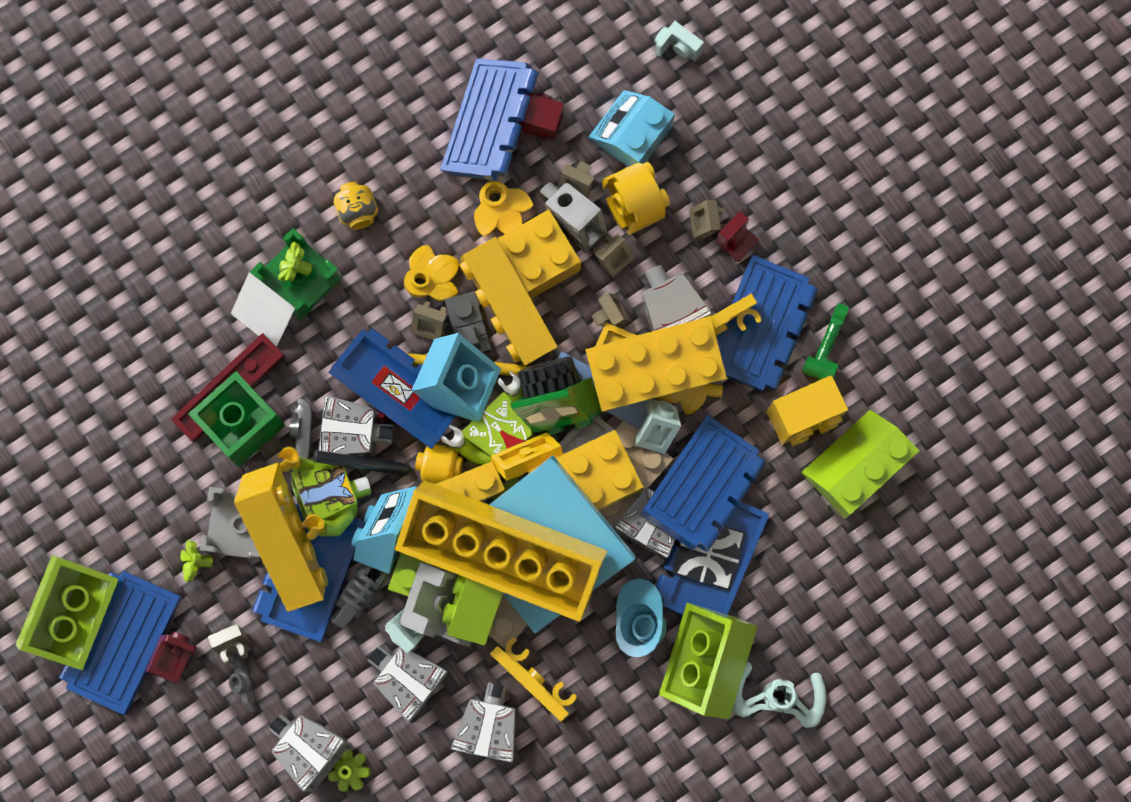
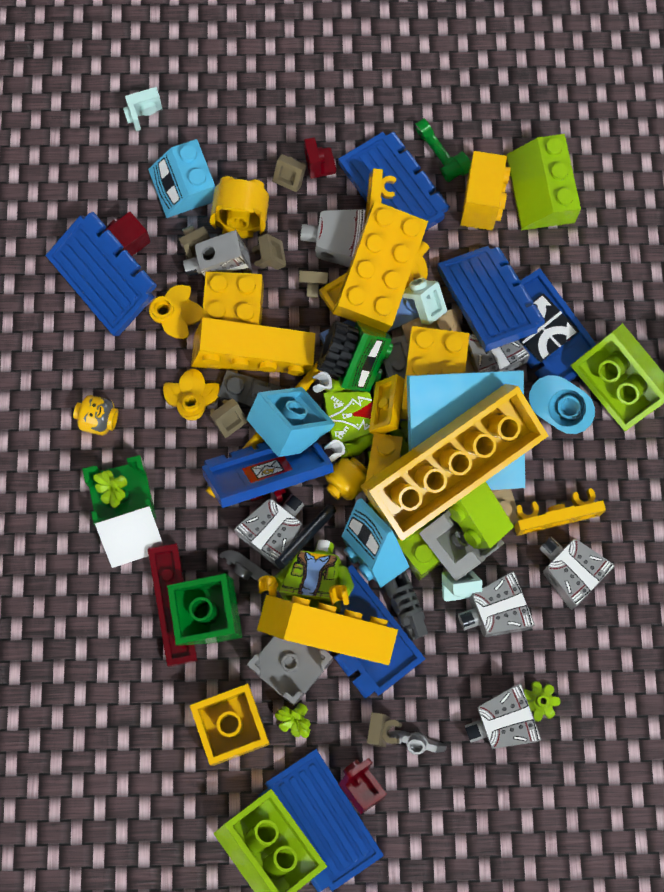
camera: 60 degrees left, 5 degrees down
none -> yellow brick [189,684,270,766]

